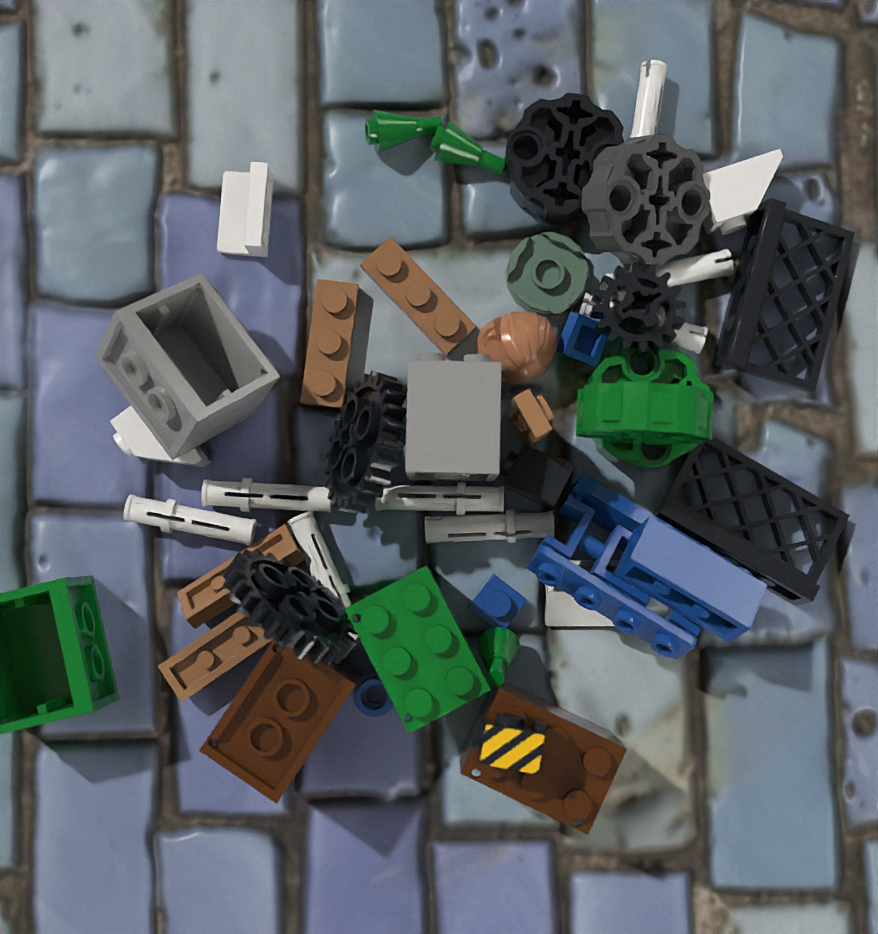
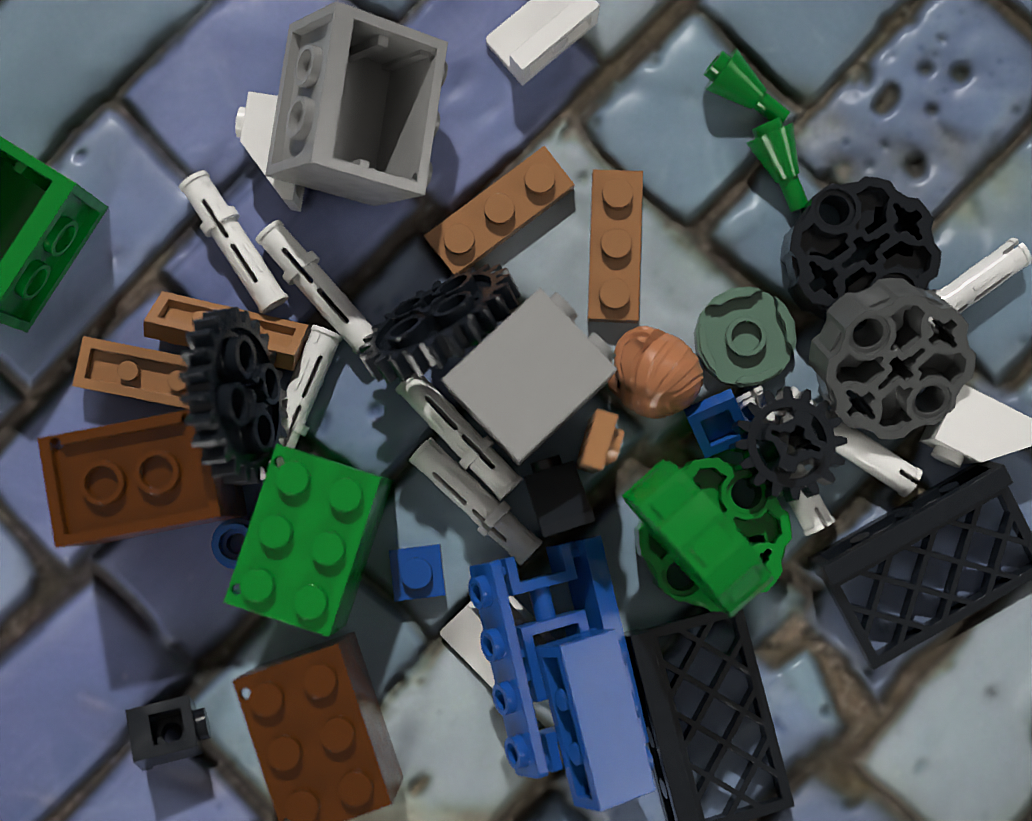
camera: 45 degrees right, 0 degrees up
brick [471,712,546,775] -> none
green cone [477,627,520,687] -> none
none -> black brick [125,695,211,771]

